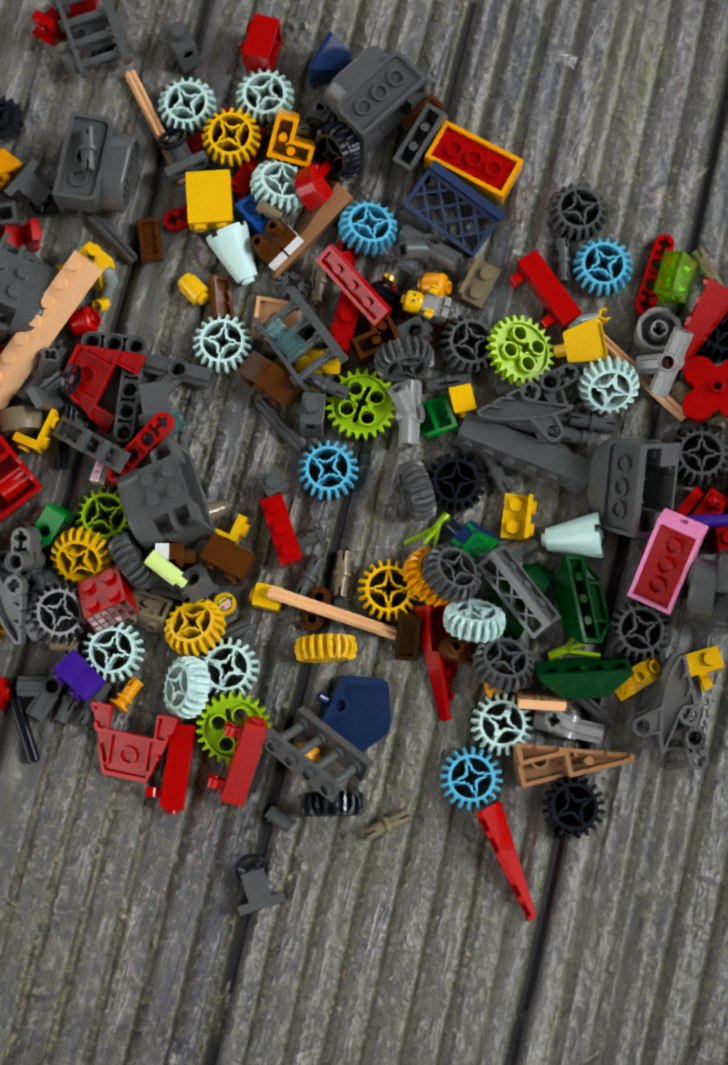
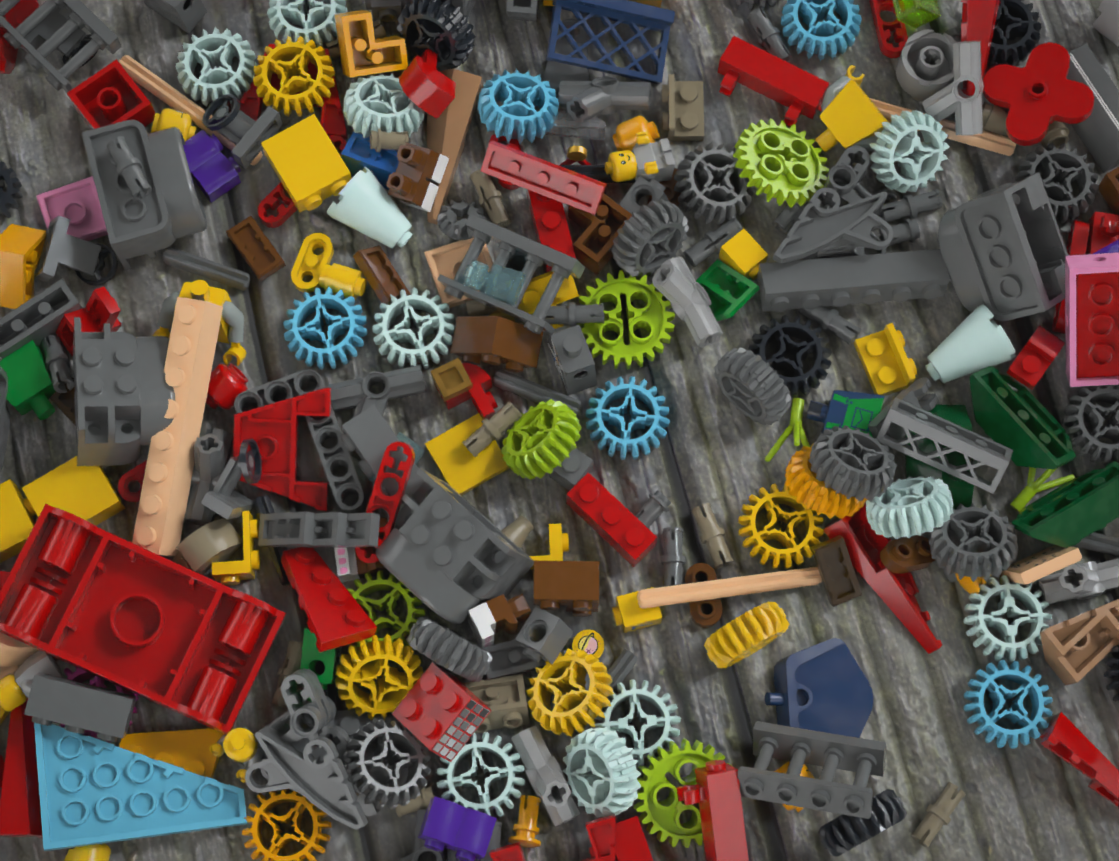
camera: 30 degrees left, 5 degrees down
yellowish green cylinder [144,550,188,588] -> none
none -> bright pink tile [36,176,108,241]
none -> red brick [67,59,155,130]
none -> yellow head [151,108,196,141]
none -> dark purple brick [183,130,241,203]
none -> red wing [281,547,377,653]
none -> medium azure gear [283,287,367,370]
none -> yellow plate [291,233,334,293]
none -> yellow tile [425,413,509,496]
none -> pearl gold tile [430,358,473,401]
none -> red brick [433,363,498,420]
none -> dark tan pin [462,401,522,458]
none -> lime gear [501,399,582,480]
none -> light grey piece [511,725,580,827]
none -> red brick [1006,325,1066,390]

